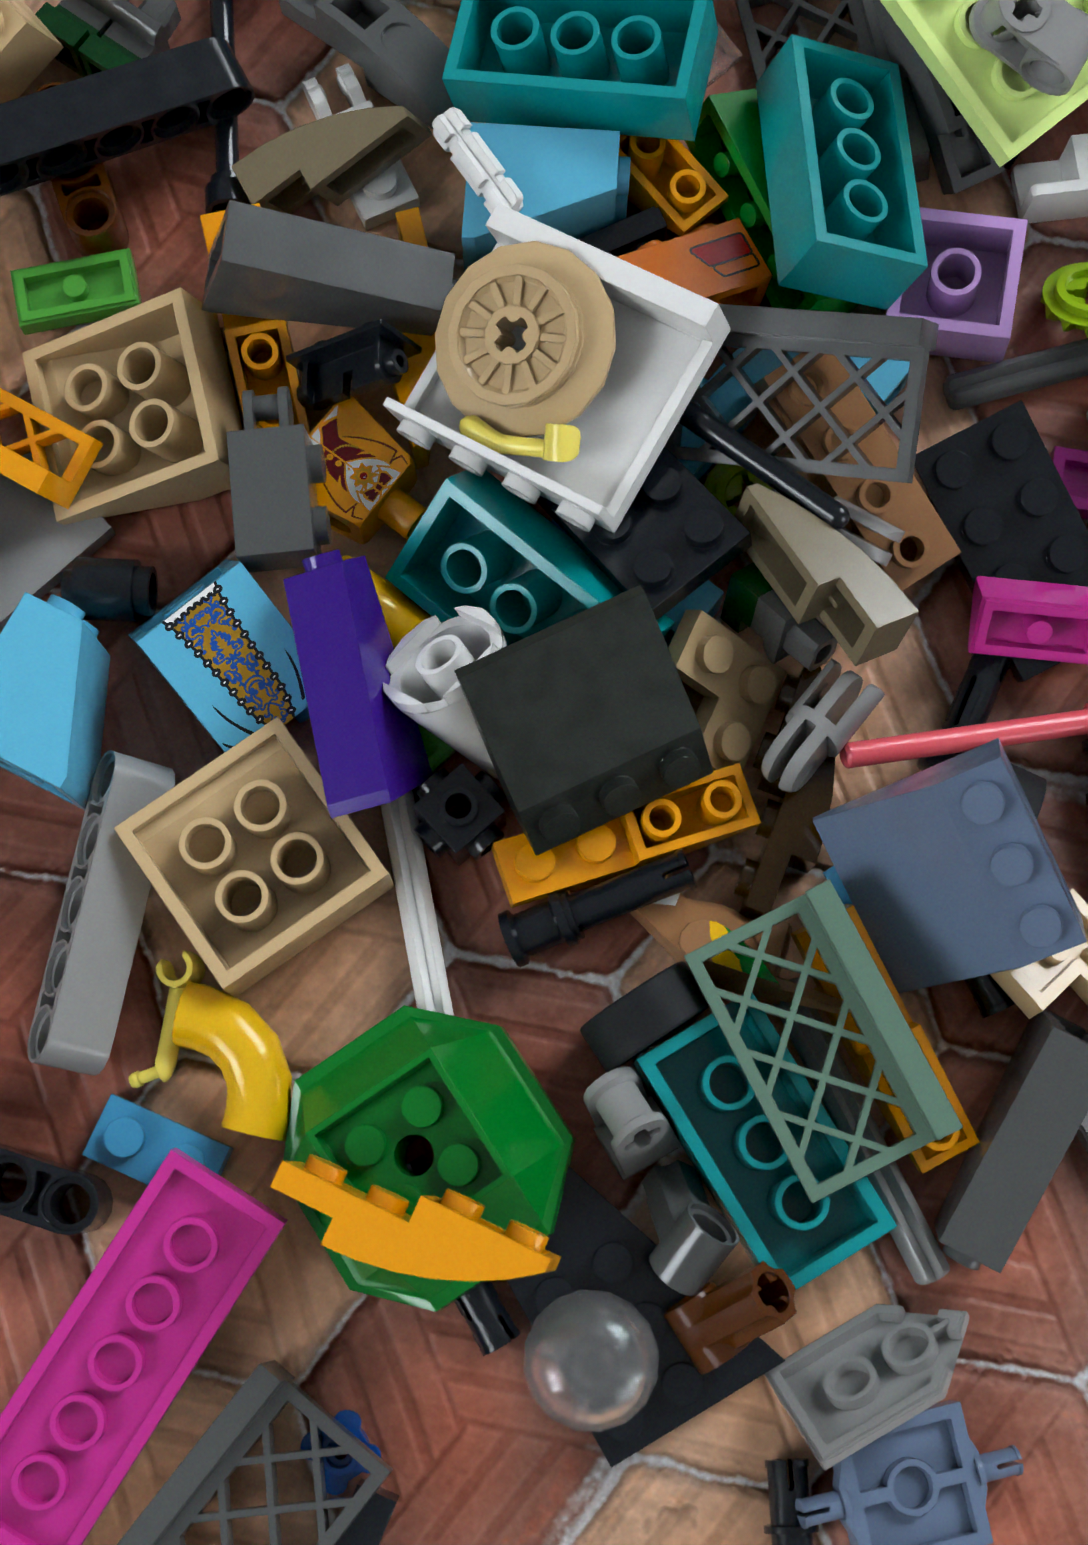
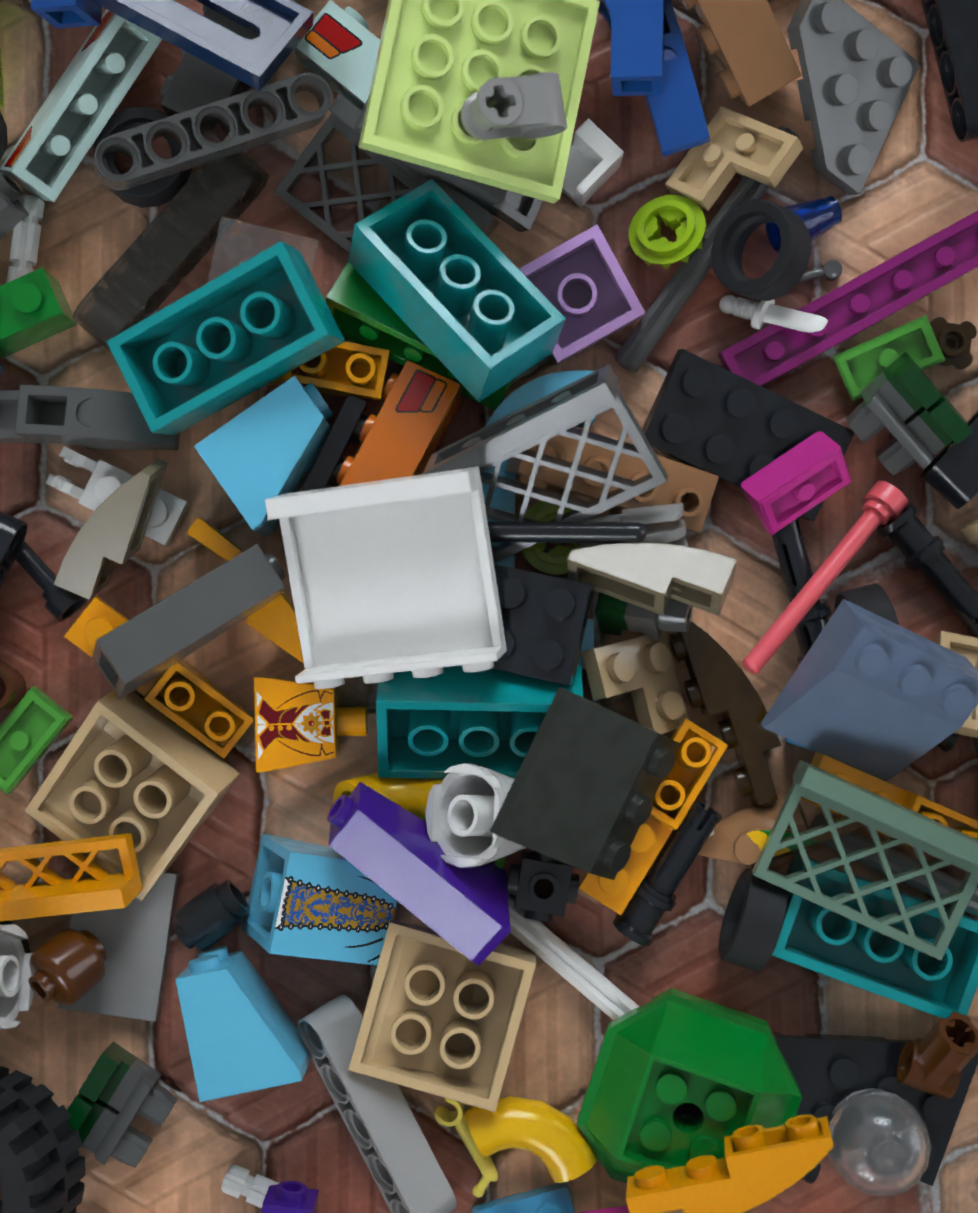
camera: 35 degrees left, 10 degrees up
dark grey brick [226,386,332,573] -> none
black hinge [286,318,422,411] -> none
white axle [432,107,524,214] -> none
tan piece [435,241,616,437] -> none
light yellow piece [459,415,581,462] -> none
light grey piece [583,1066,680,1181] -> none
dark grey piece [642,1160,739,1296] -> none
light grey arm [761,658,885,792] -> none

